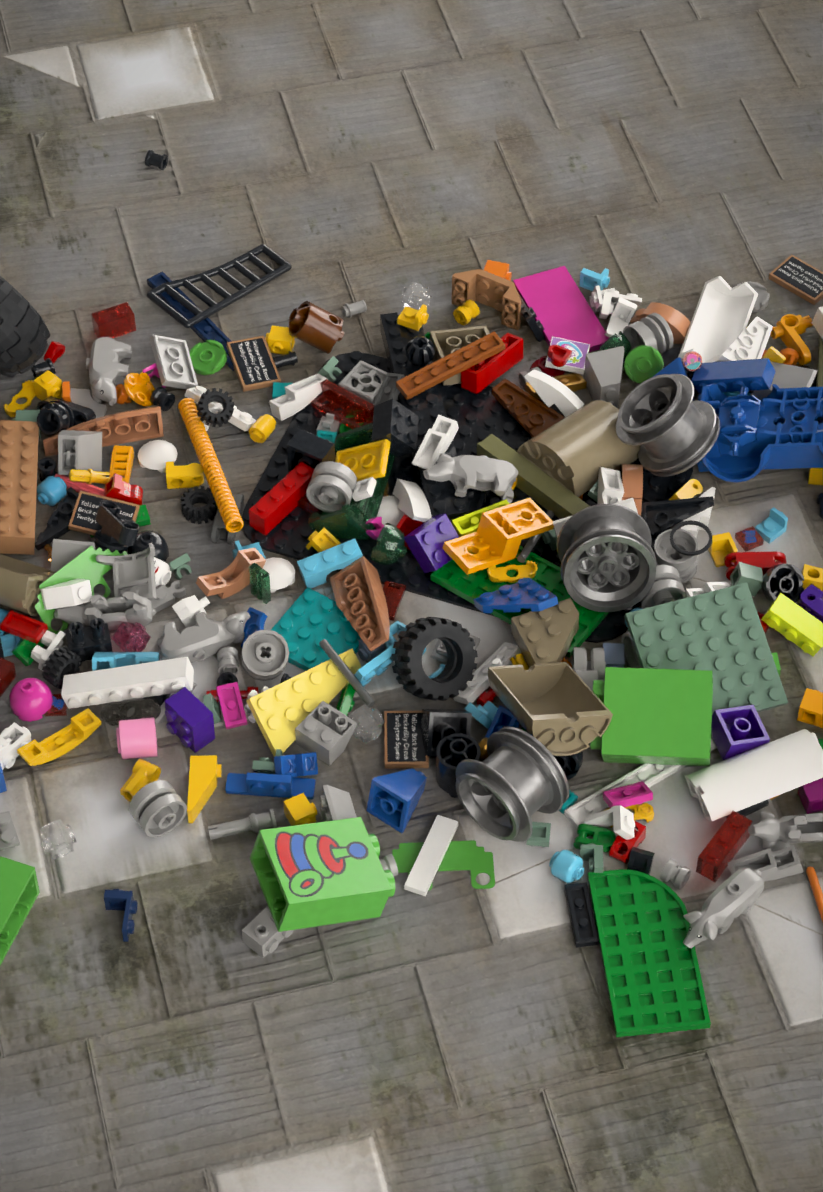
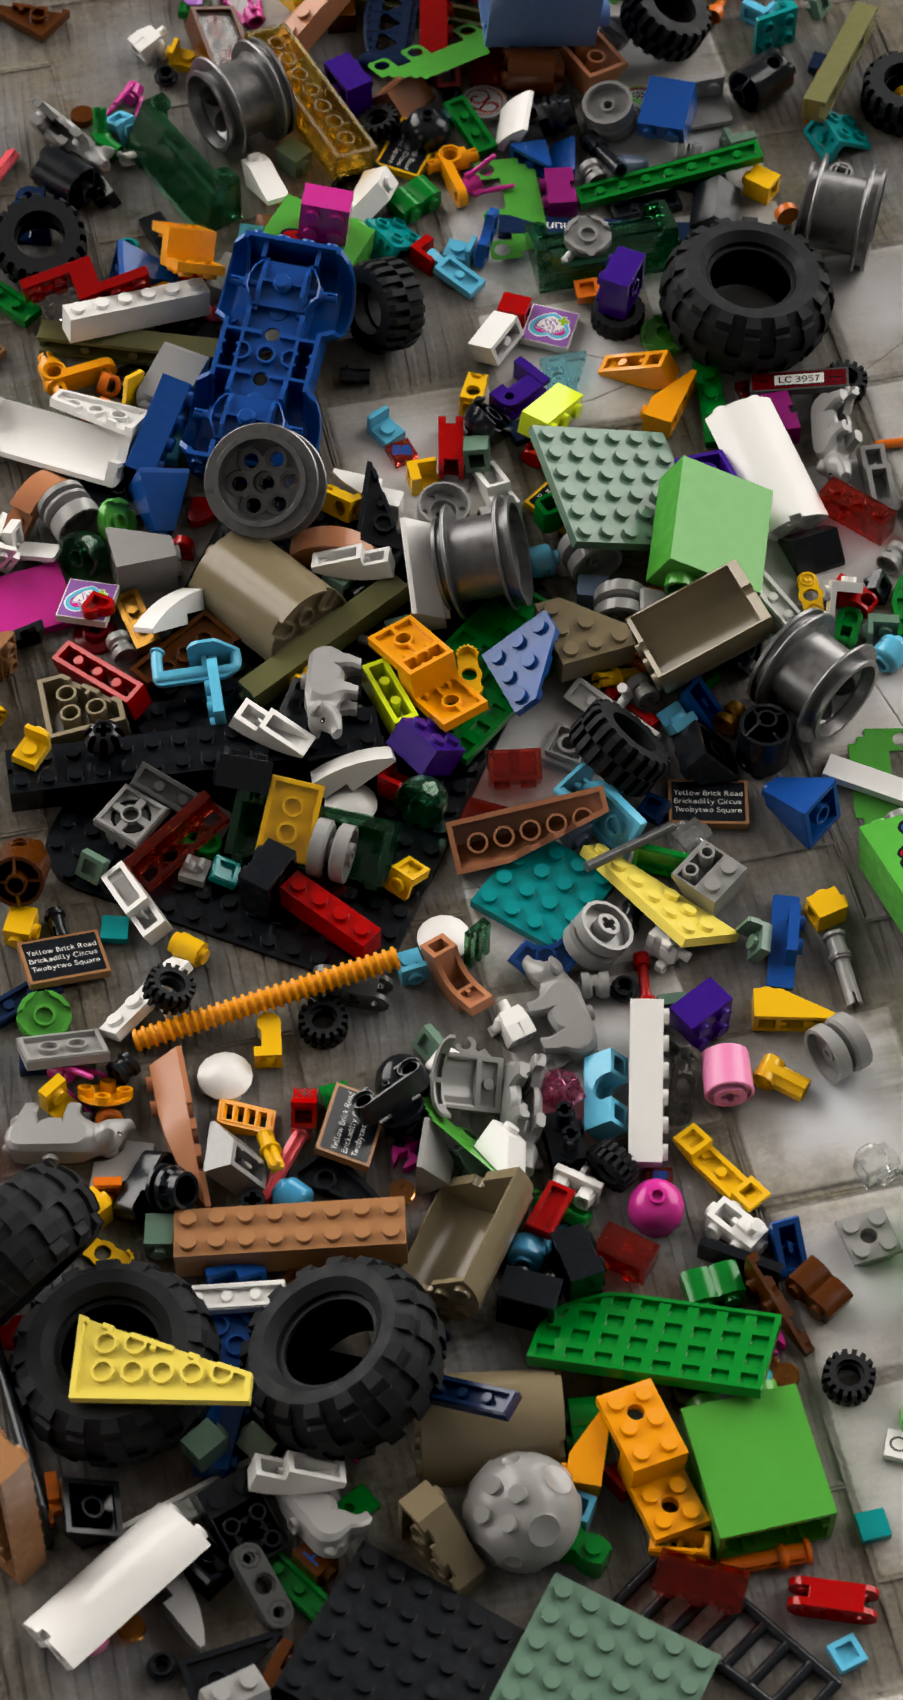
camera: 90 degrees left, 5 degrees up
dark pink plate [216,682,247,729] -> none
blue slope [274,752,318,777] -> none
medium azure arch [297,538,363,589] -> none
light grey slope [320,785,356,821] -> none
white tile [352,477,377,501] -> none
dark pink bar [366,517,395,540] -> none
dark orange plate [396,331,505,400] -> none
dark pink plate [603,781,653,808] -> none
black piece [670,520,712,556] -> none
tile [682,351,702,371] -> none
none -> yellow bracket [38,1073,79,1118]
none -> medium azure plate [150,638,242,725]
none -> clear red brick [486,748,543,790]
none -> dark blue tile [636,792,673,826]
none -> black slope [778,525,845,577]

